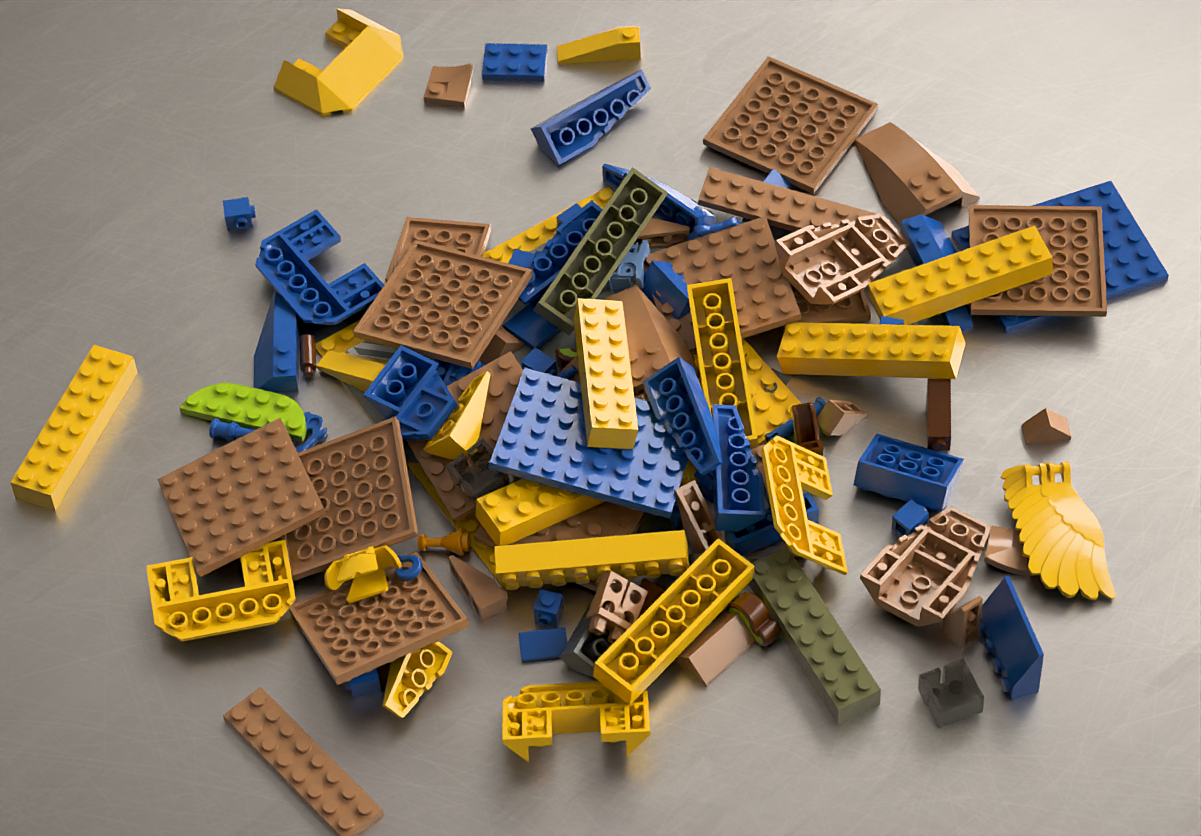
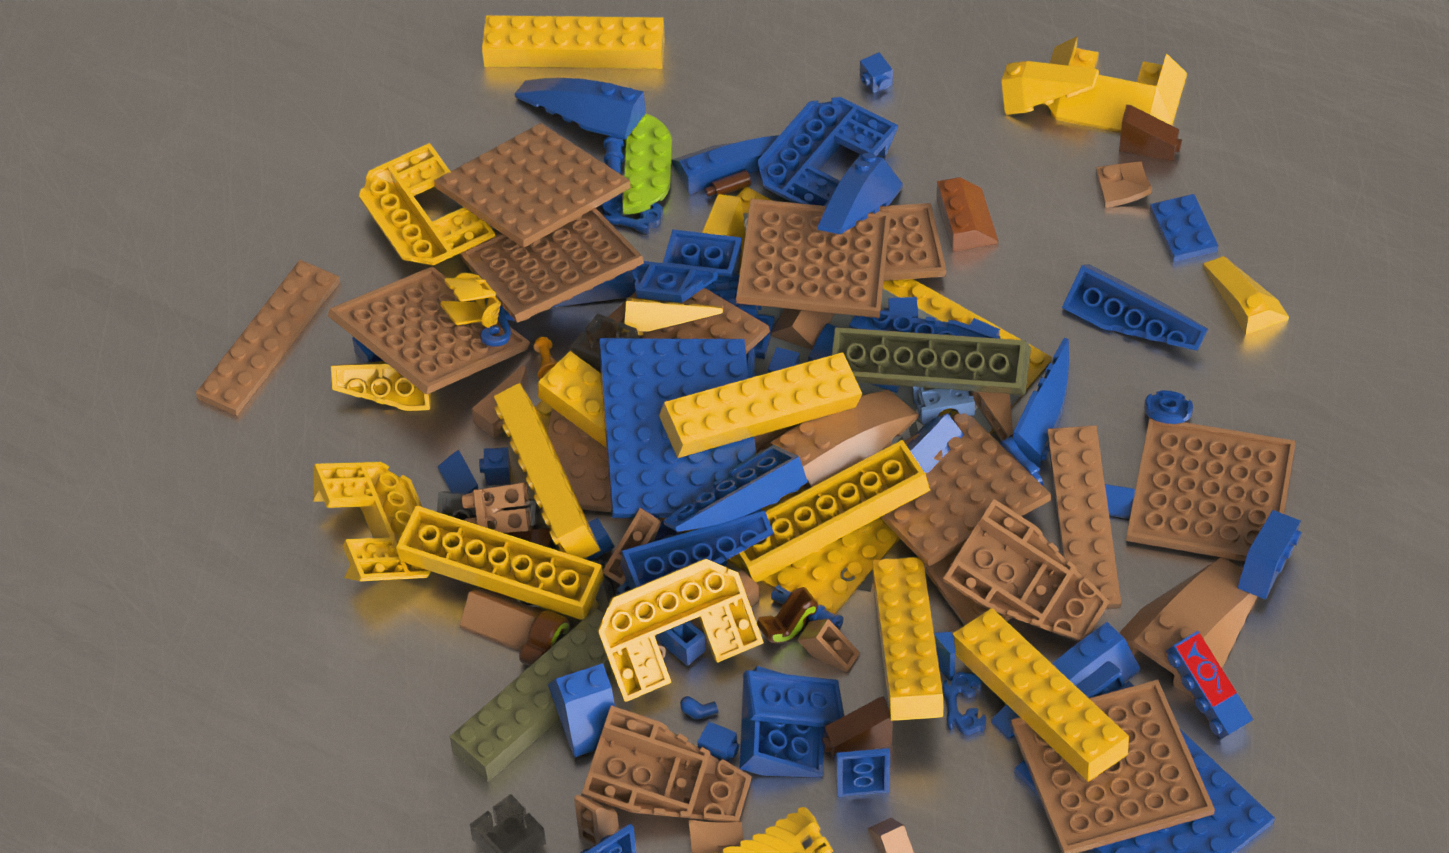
camera: 70 degrees right, 0 degrees up
none -> blue wedge [515,78,646,140]
none -> blue slope [548,663,615,757]
none -> blue arm [680,696,718,720]
none -> blue tile [743,670,844,727]
none -> blue wedge [818,153,903,234]
none -> blue slope [834,748,890,797]
none -> dark orange slope [937,177,998,252]
none -> yellow wedge [1001,61,1099,115]
none -> blue slope [1076,661,1125,698]
none -> reddish brown slope [1119,104,1182,161]
none -> blue tile [1144,390,1193,424]
none -> brick [1166,631,1254,740]
none -> blue wedge [1238,510,1302,600]

